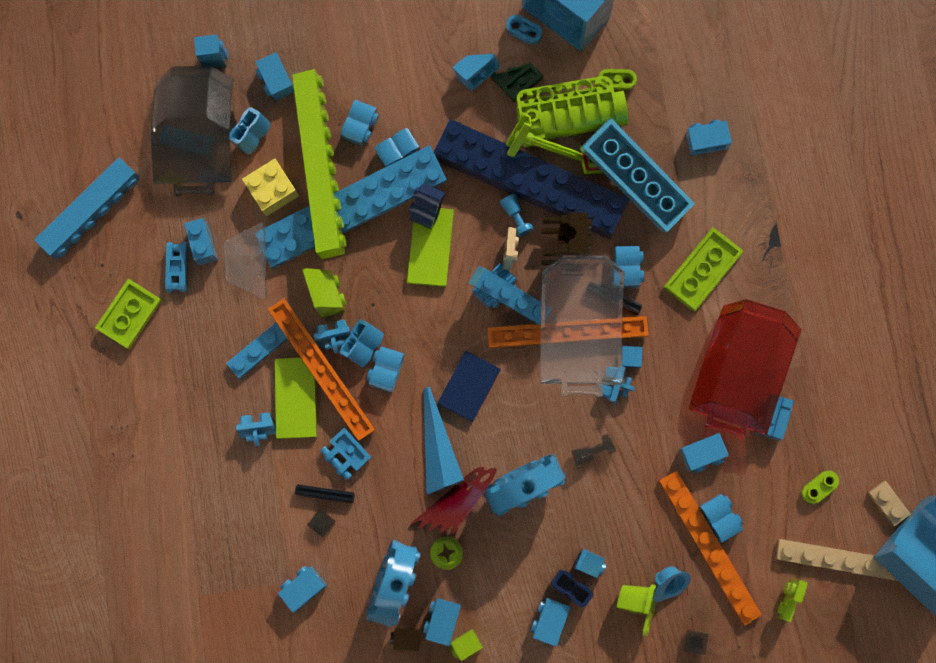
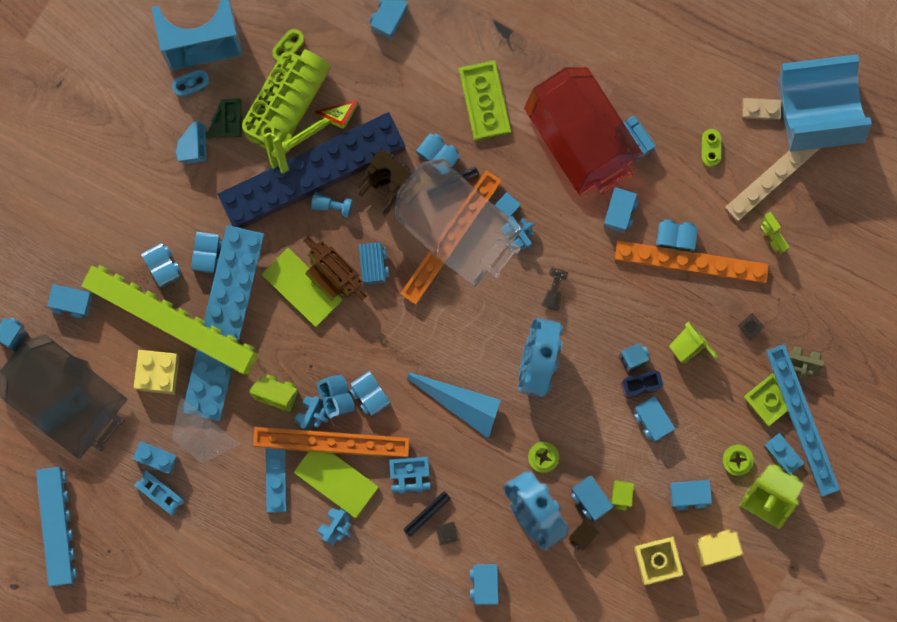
camera: 55 degrees left, 0 degrees up
lime plate [95,279,162,350] -> none
dark azure brick [228,107,271,155] -> none
dark blue brick [408,183,445,229] -> none
dark red piece [410,467,497,534] -> none
dark blue tile [437,351,501,422] -> none
dark azure brick [468,266,551,325] -> none
tan plate [503,227,519,270] -> none
medium azure brick [580,119,695,232] -> none
dark azure piece [653,567,691,602] -> none
none -> reddish brown piece [303,236,368,301]

